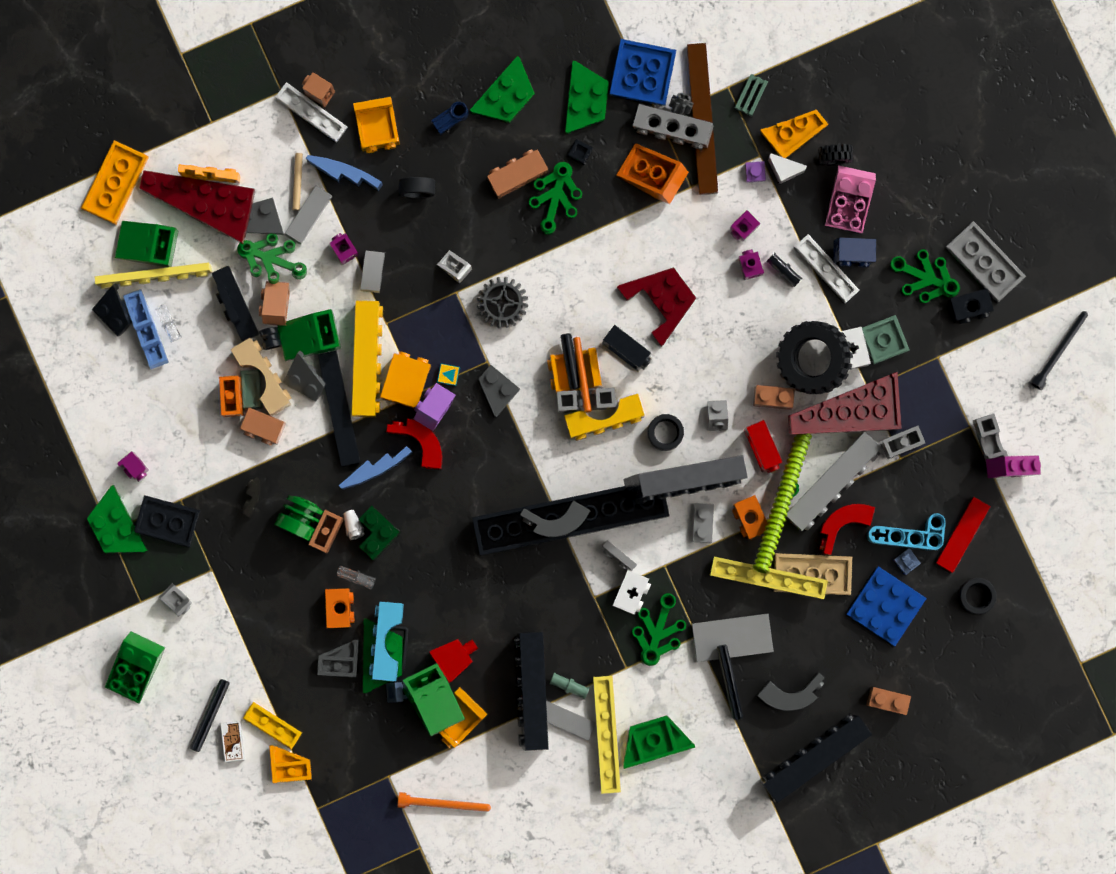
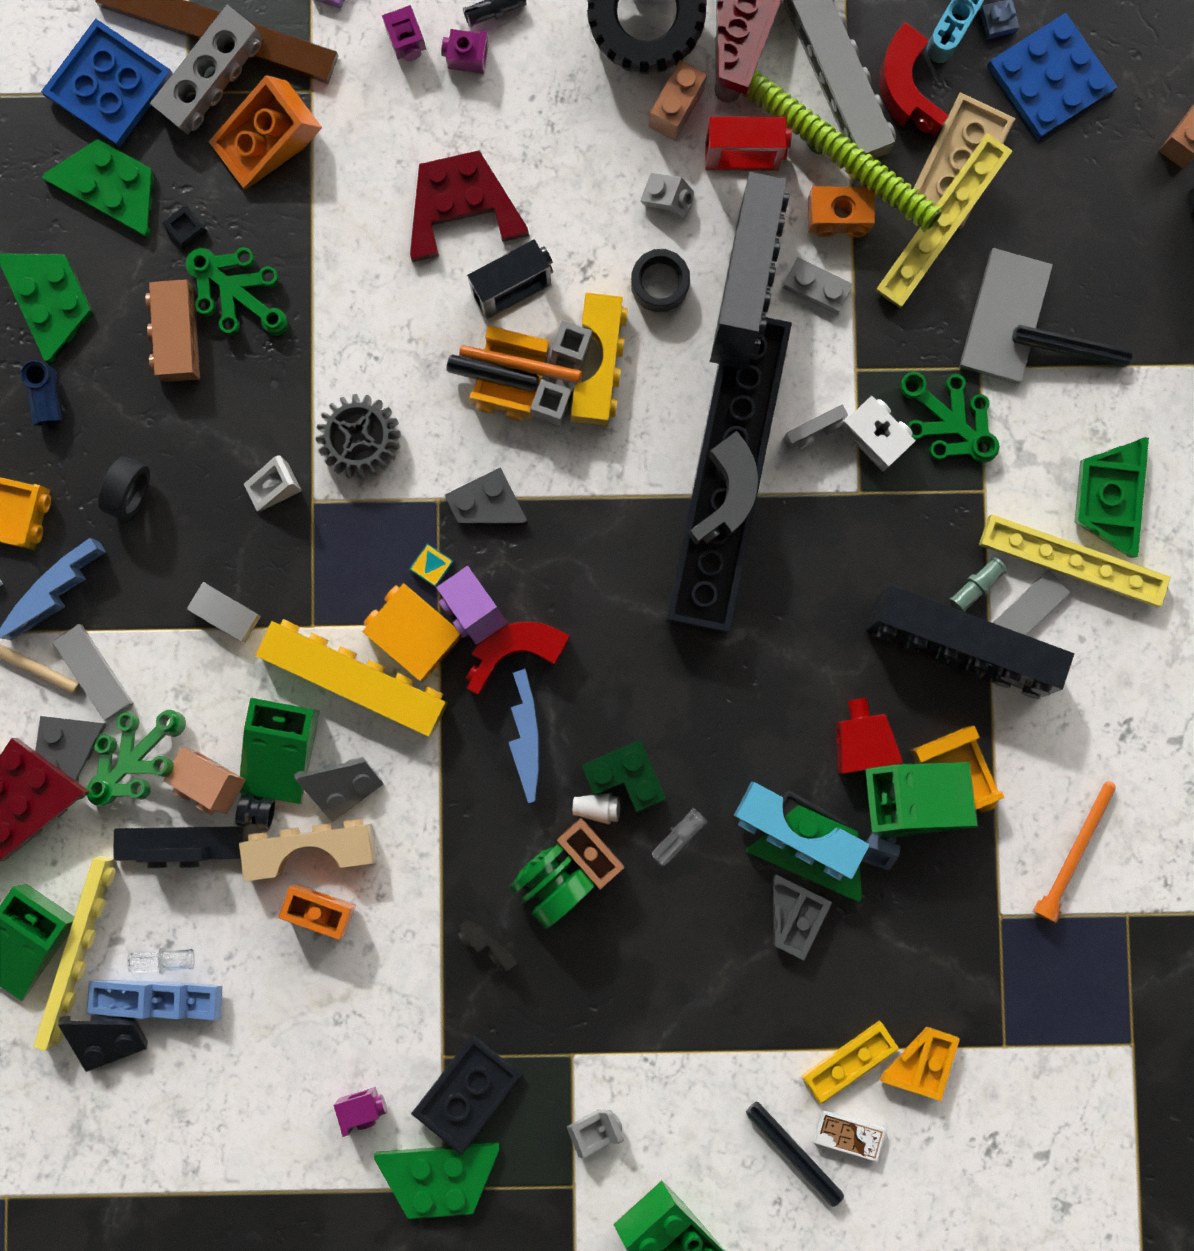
camera: 70 degrees left, 0 degrees up
sand green tile [240,370,262,409] -> none
nougat brick [240,408,286,446] -> none
black tile [318,351,361,467] -> none
orange brick [325,588,355,628] -> none
magenta brick [330,233,359,265] -> none
dark grey gear [669,93,694,115] -> none
dark grey arch [756,673,825,711] -> none

